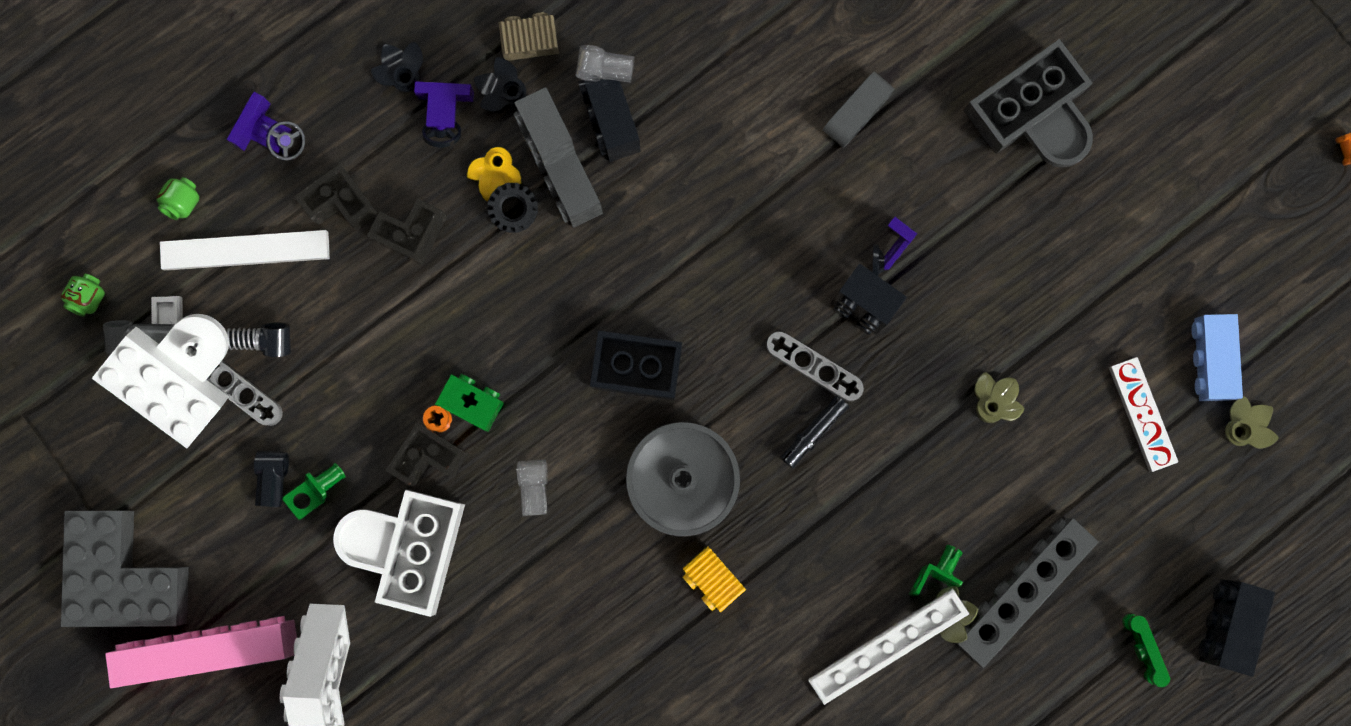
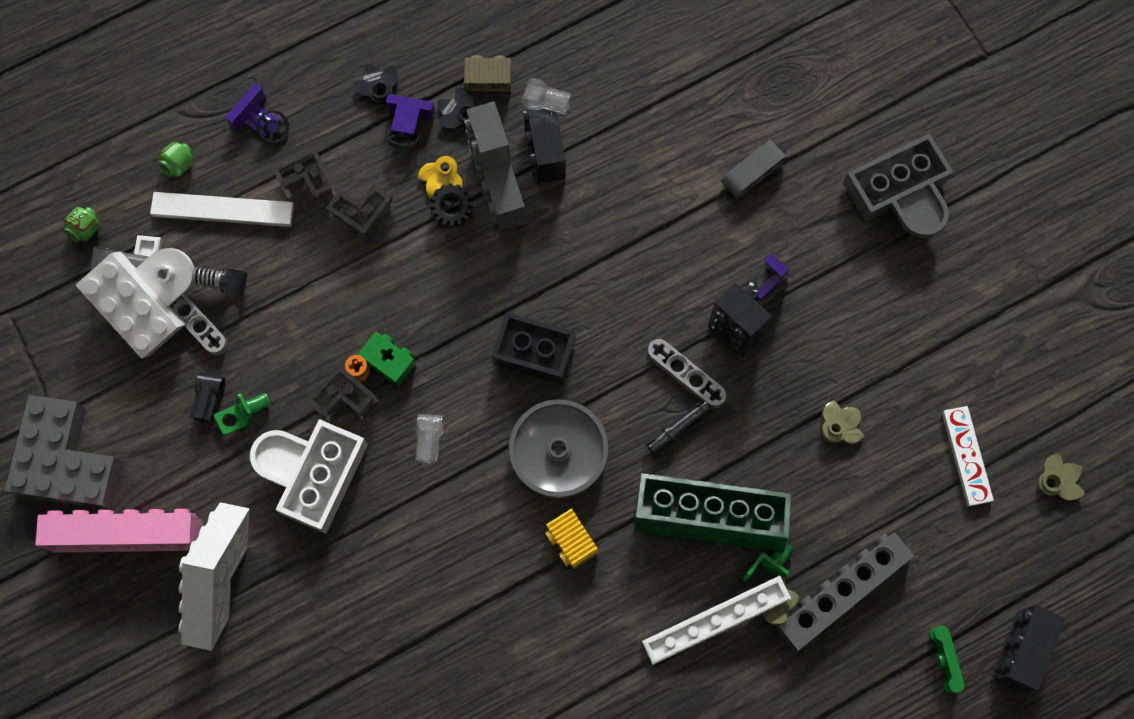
camera: 10 degrees right, 10 degrees down
light blue brick [1192,314,1243,401] -> none
none -> dark green brick [634,473,791,552]

